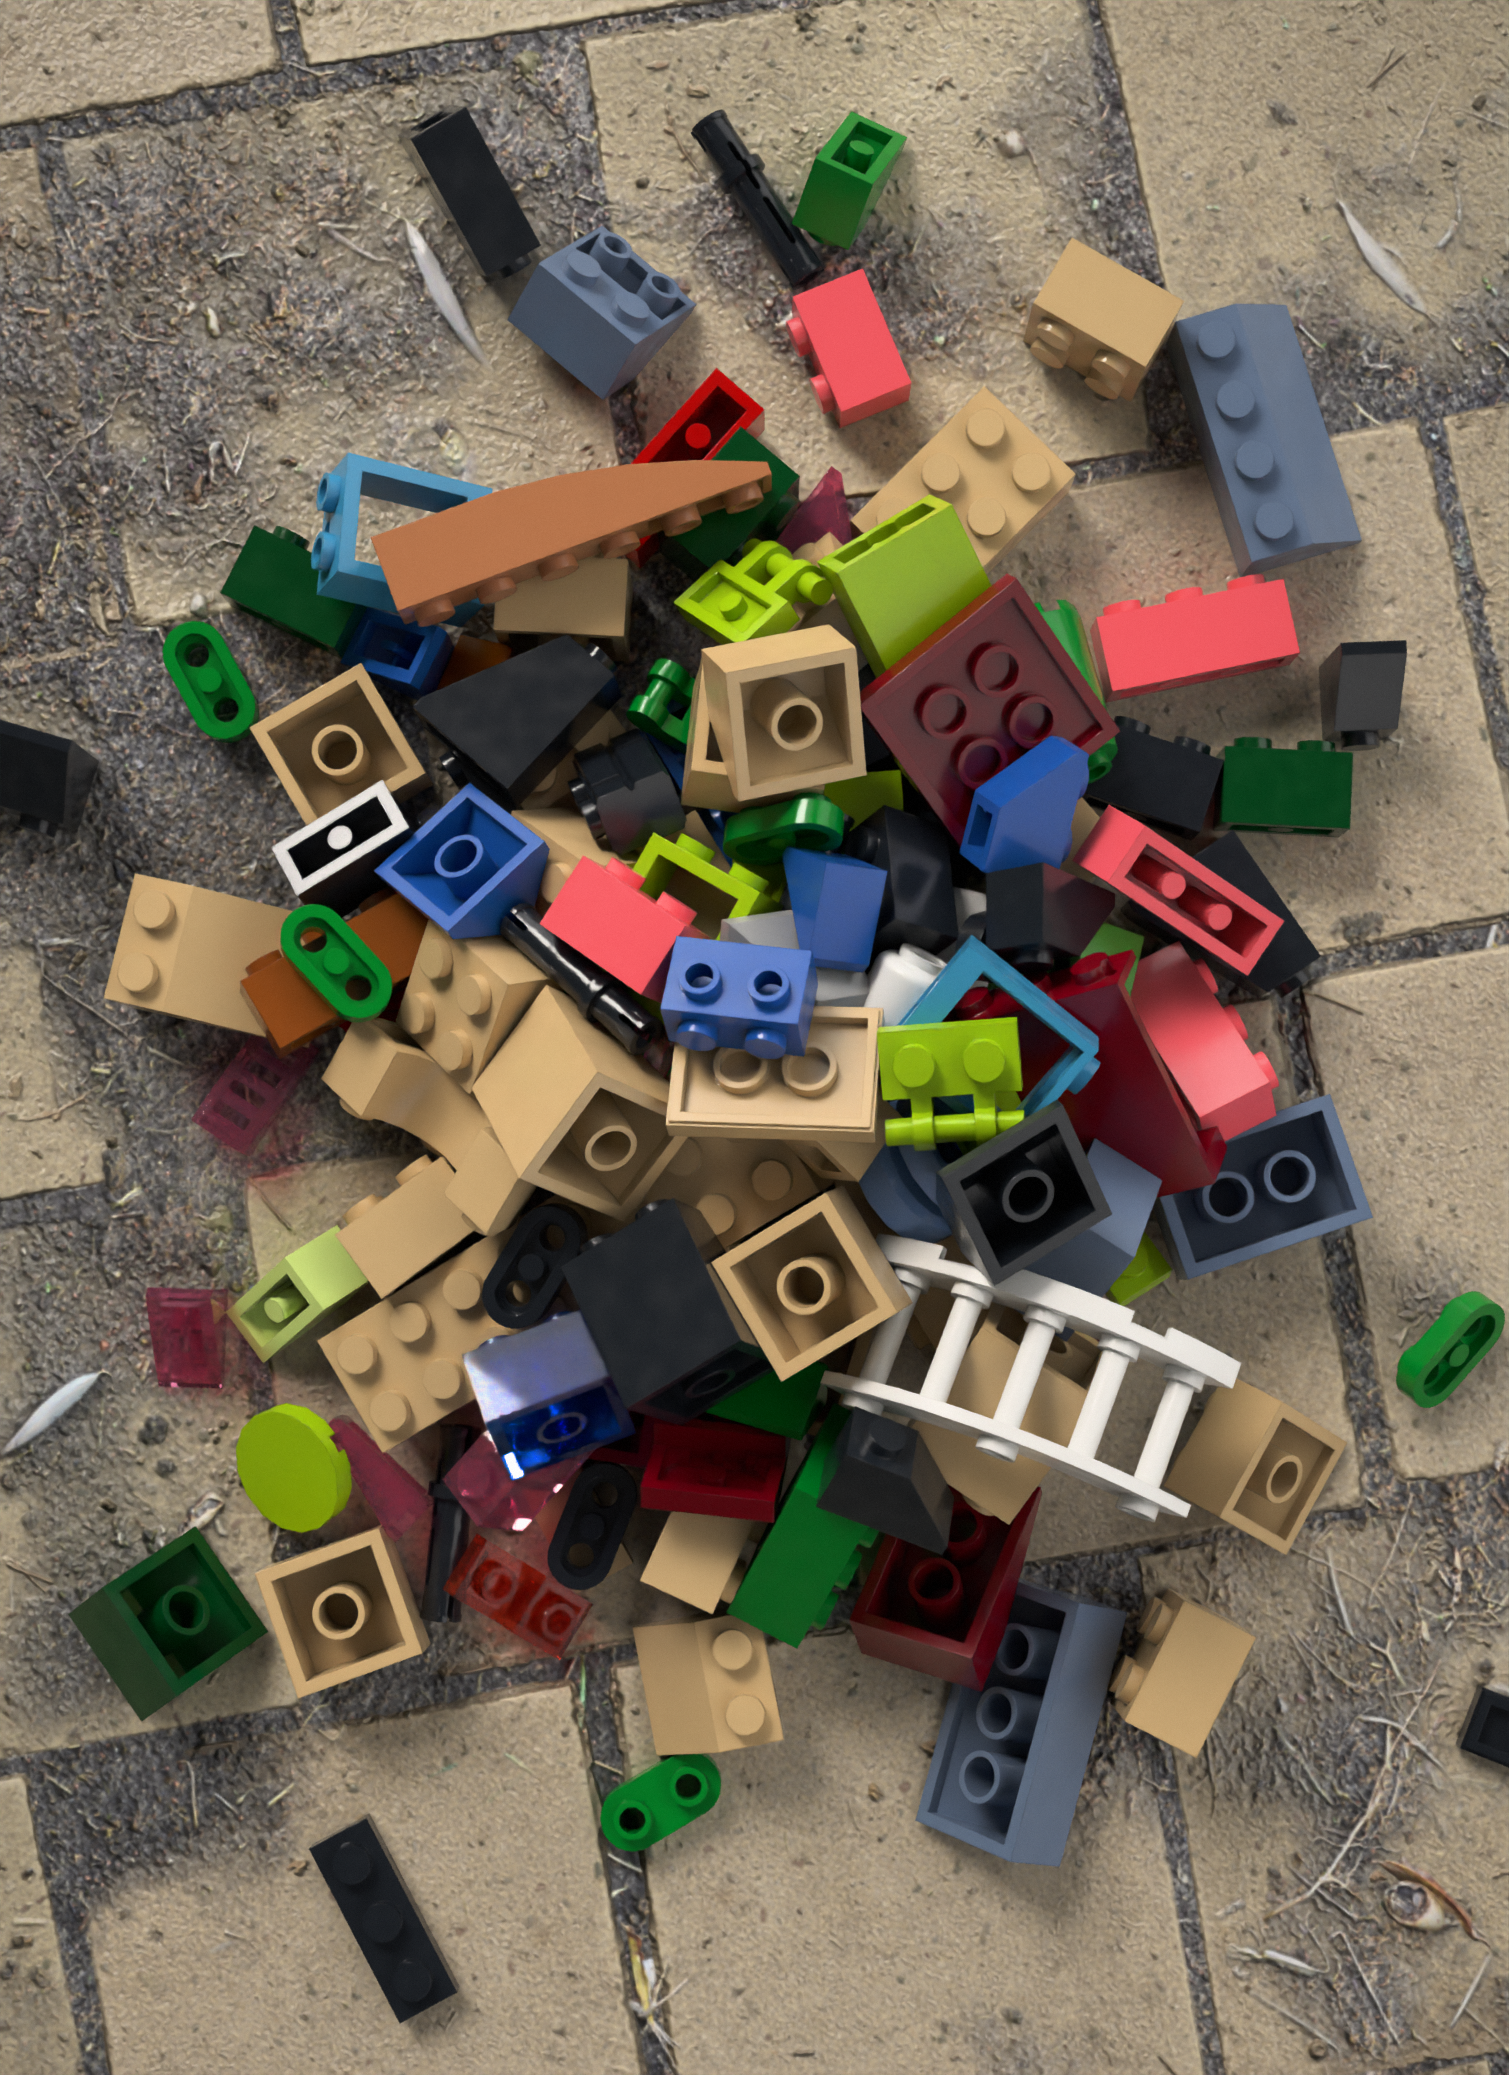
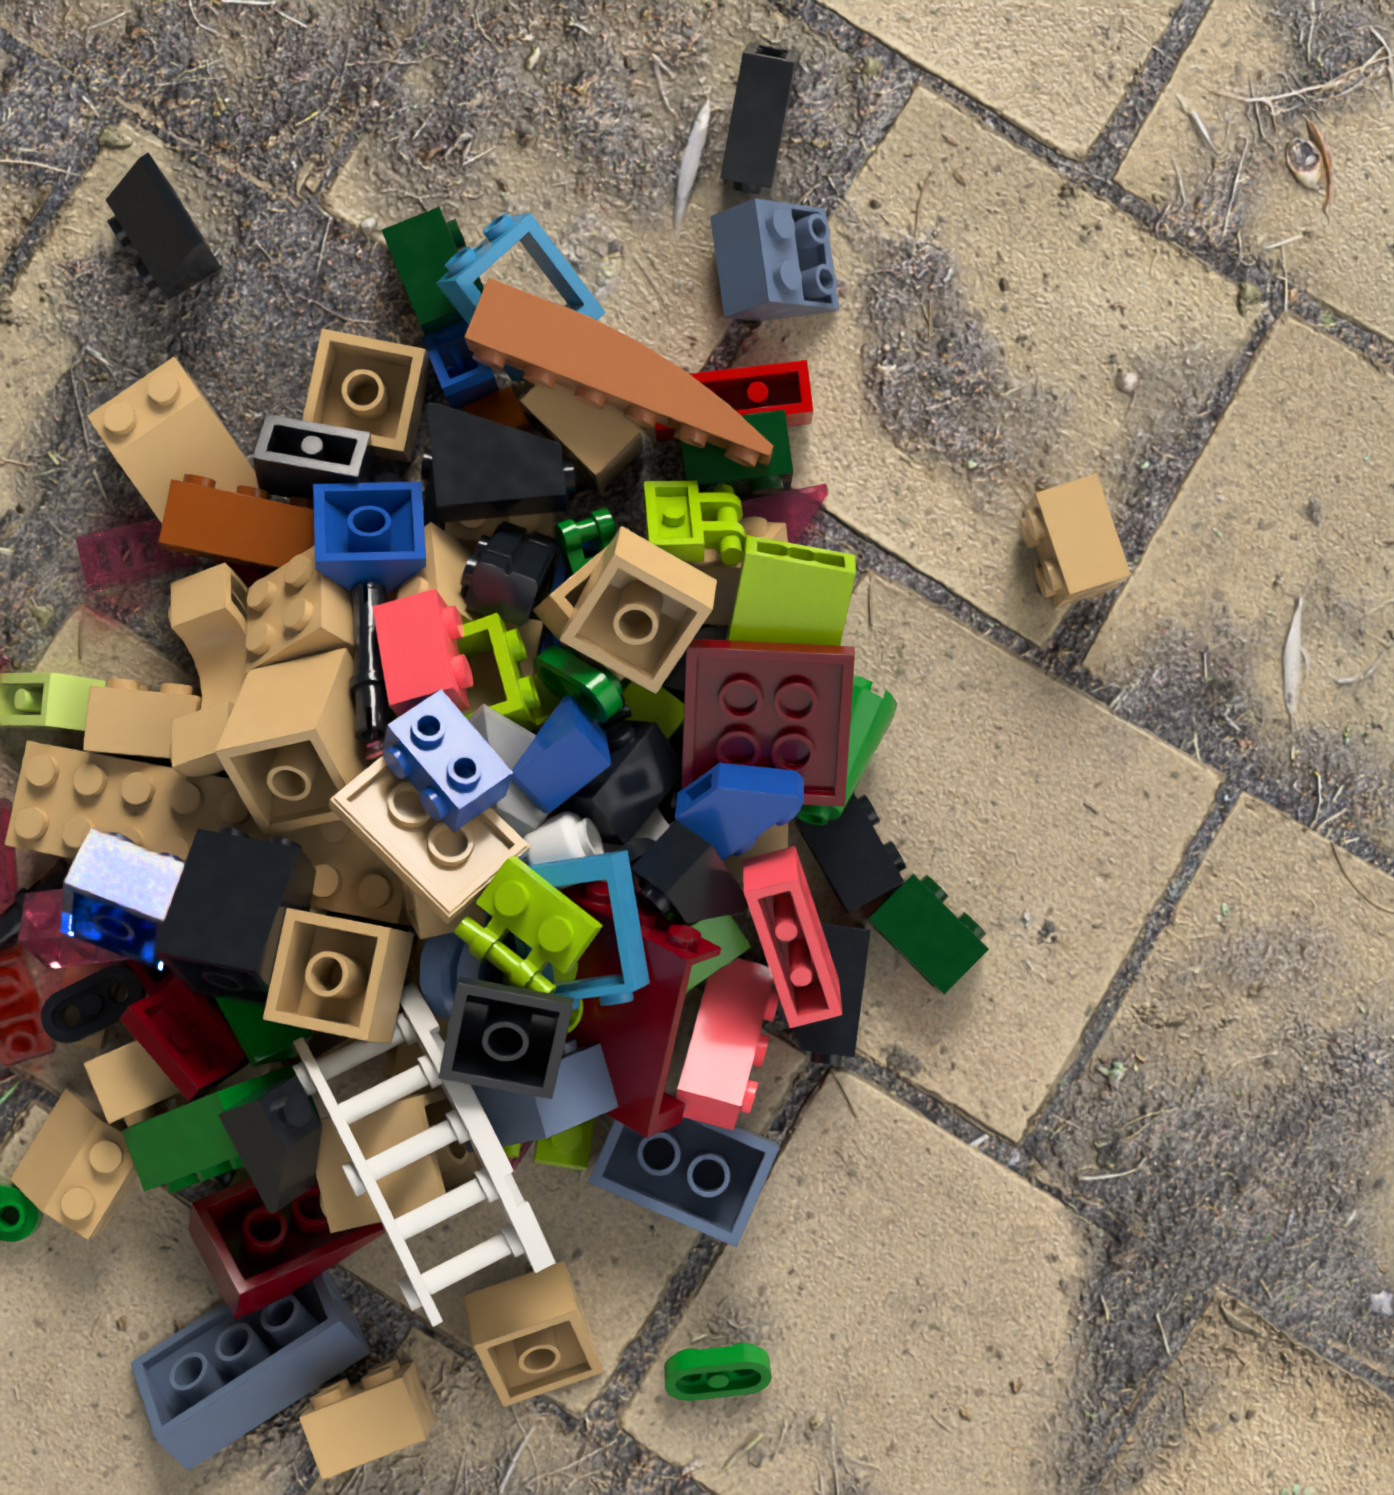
camera: 40 degrees right, 0 degrees up
green plate [162,621,259,743] -> none
green plate [280,904,392,1023] -> none
black plate [482,1203,588,1329] -> none
black pin [691,109,826,290] -> none
coral brick [785,268,911,428] -> none
green slope [792,111,907,250] -> none
tan brick [848,386,1076,575] -> none
coral brick [1090,574,1300,703] -> none
sand blue slope [1166,303,1362,577] -> none
black slope [1319,640,1407,751] -> none

